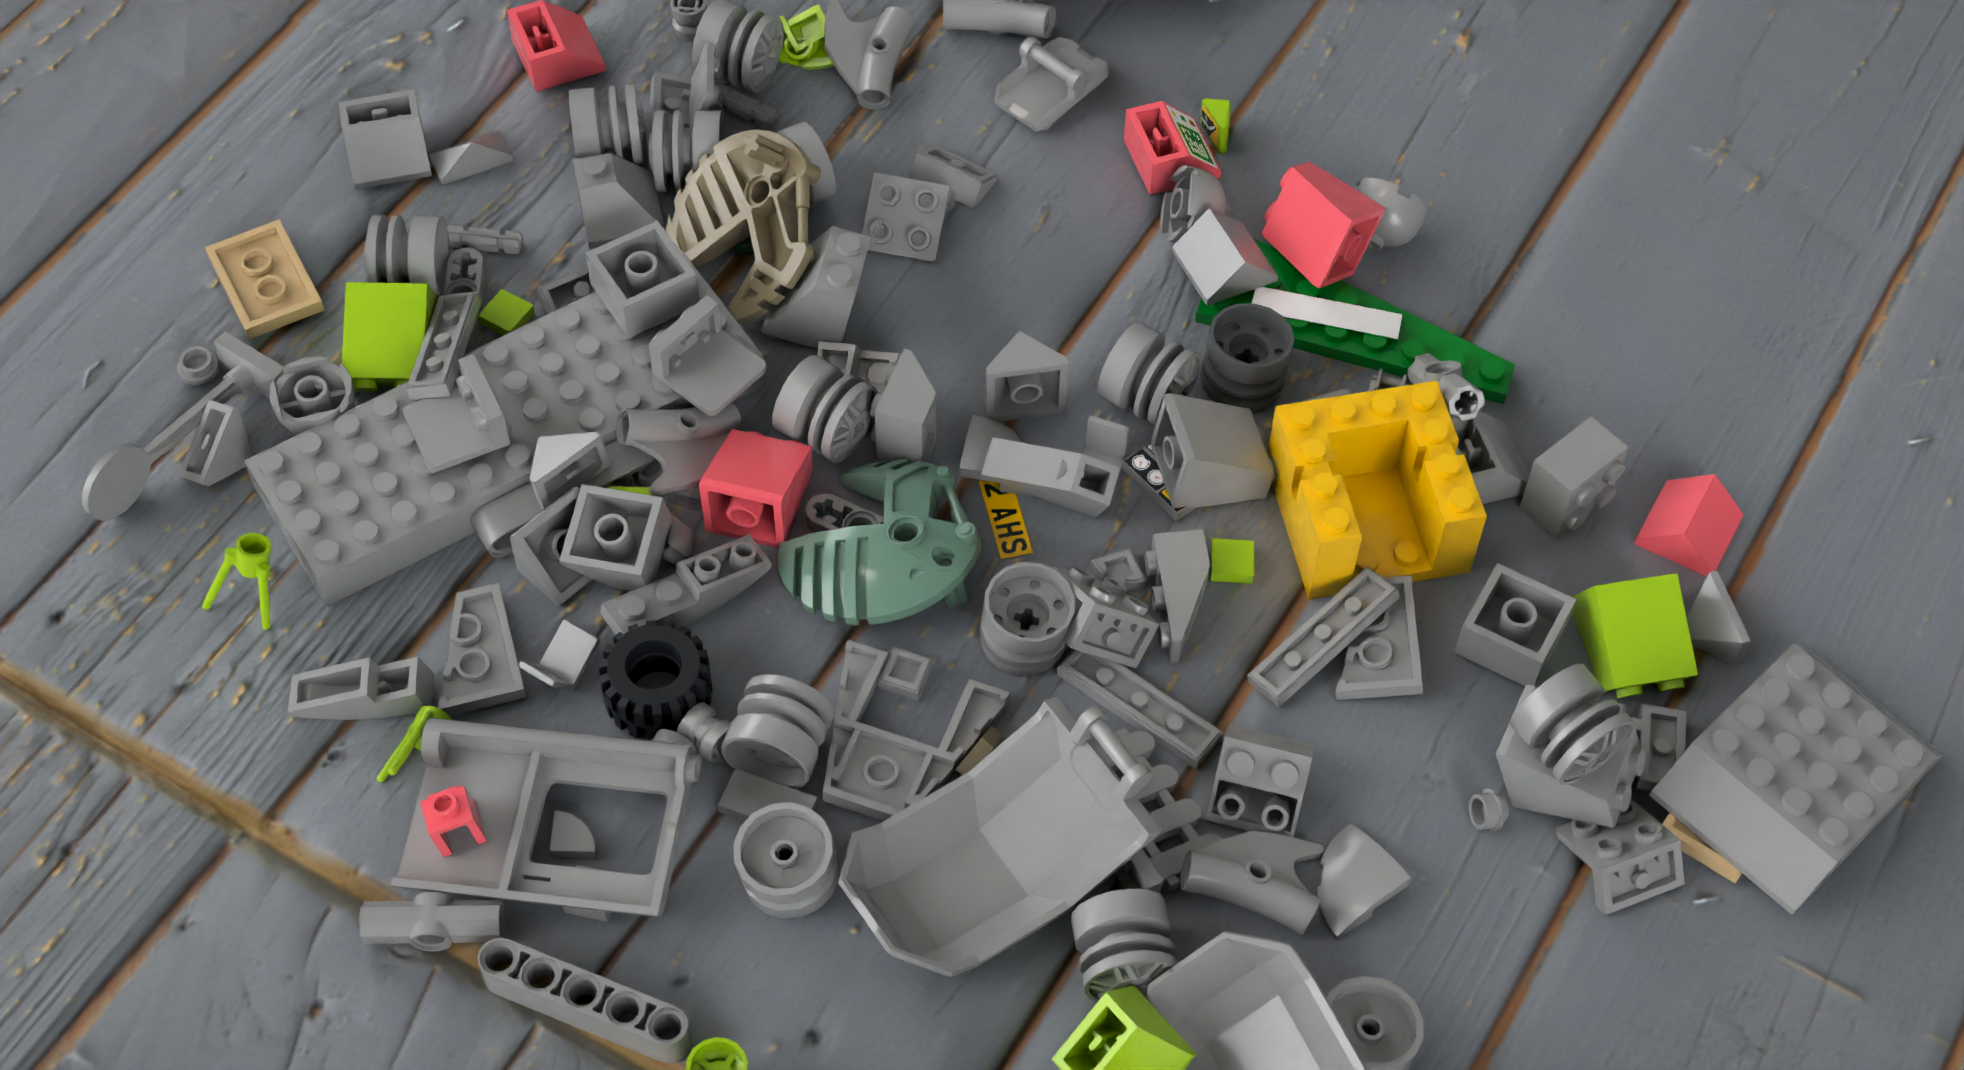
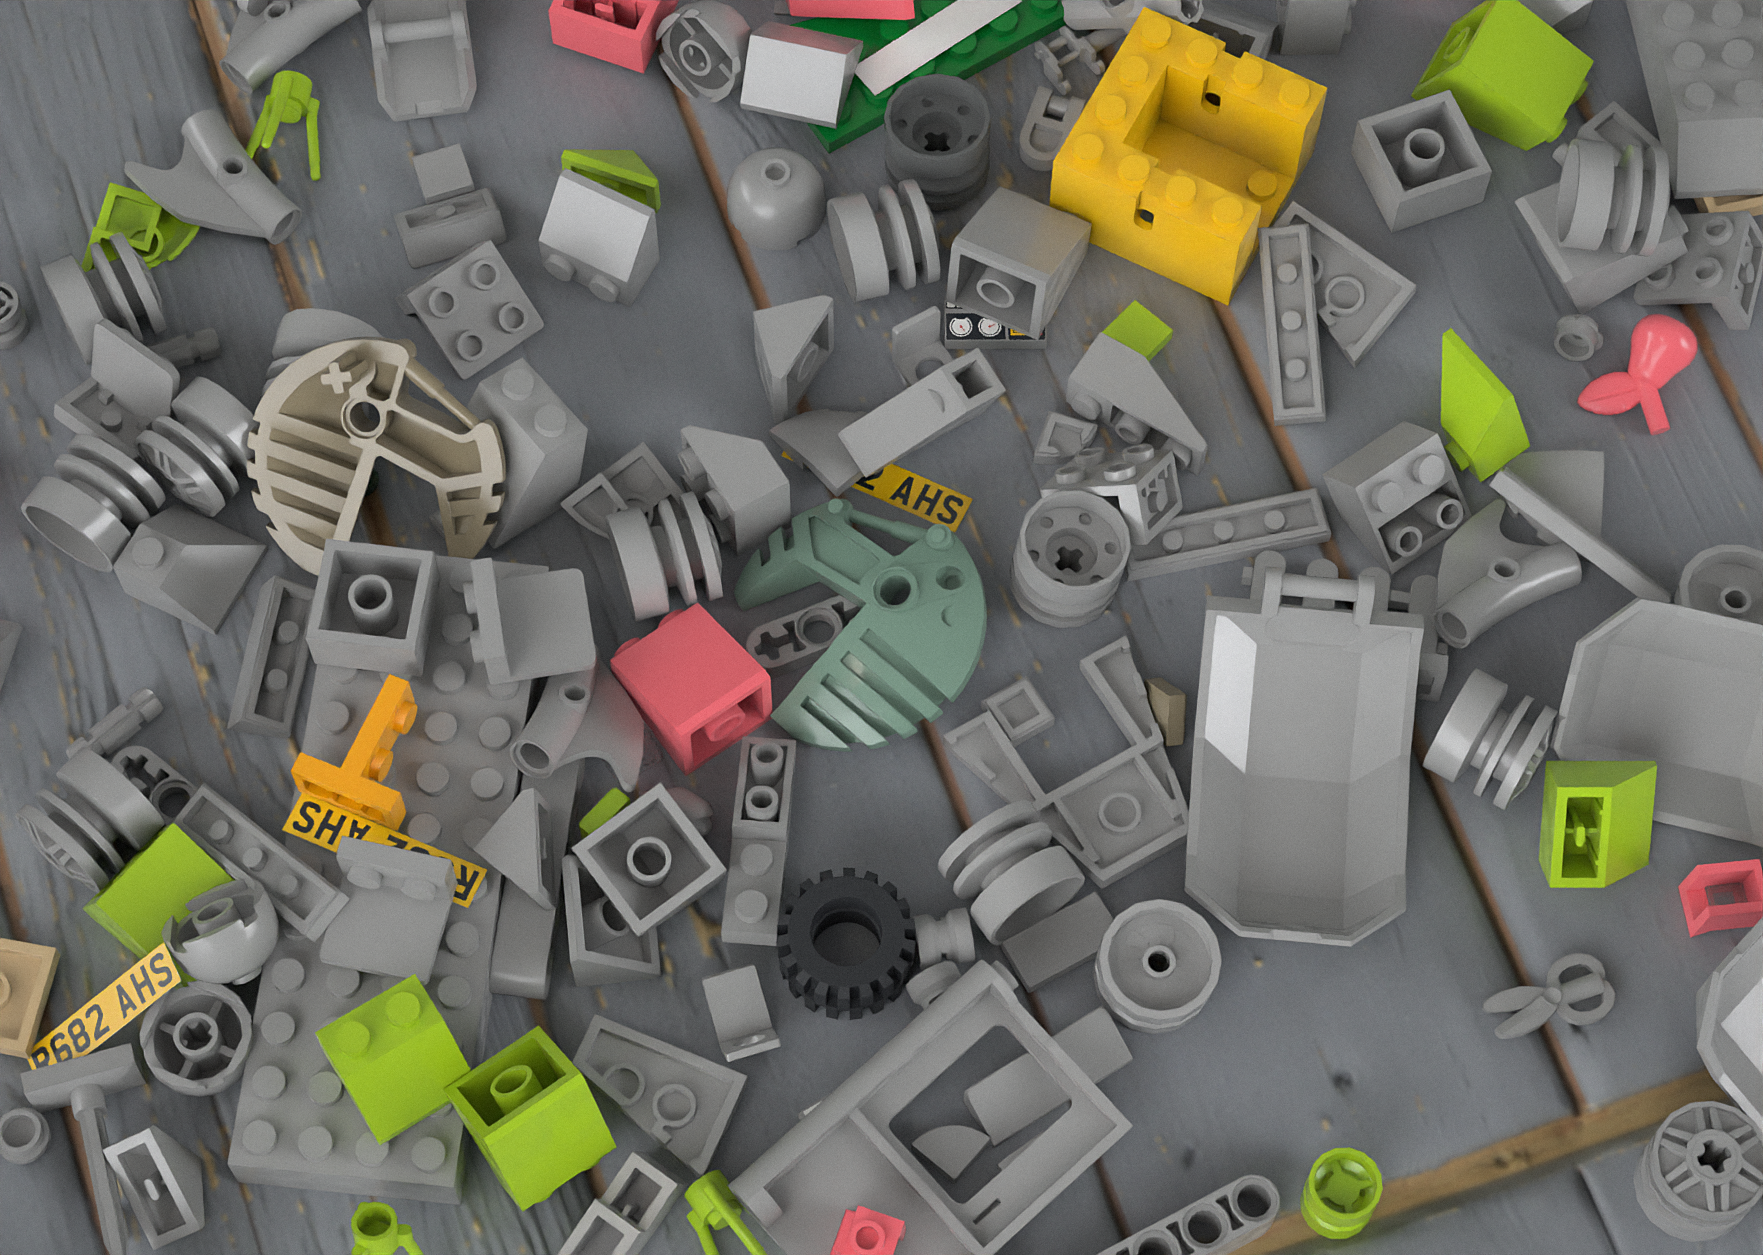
camera: 50 degrees left, 10 degrees up
lime tile [478,289,535,336] -> none
none -> yellow sticker [27,942,181,1070]
none -> light grey cylinder [161,880,279,985]
none -> lime plant [245,71,321,181]
none -> yellow sticker [282,792,487,908]
none -> light orange bracket [291,674,417,831]
none -> lime slope [315,974,471,1145]
none -> light grey tile [412,143,475,205]
none -> lime slope [443,1025,617,1212]
none -> light grey slope [538,168,660,307]
none -> lime slope [561,149,661,213]
none -> light grey cylinder [727,147,826,251]
none -> light grey slope [963,1005,1133,1148]
none -> lime slope [1441,328,1530,483]
none -> light grey tile [1489,467,1672,603]
none -> coral piece [1577,314,1698,435]

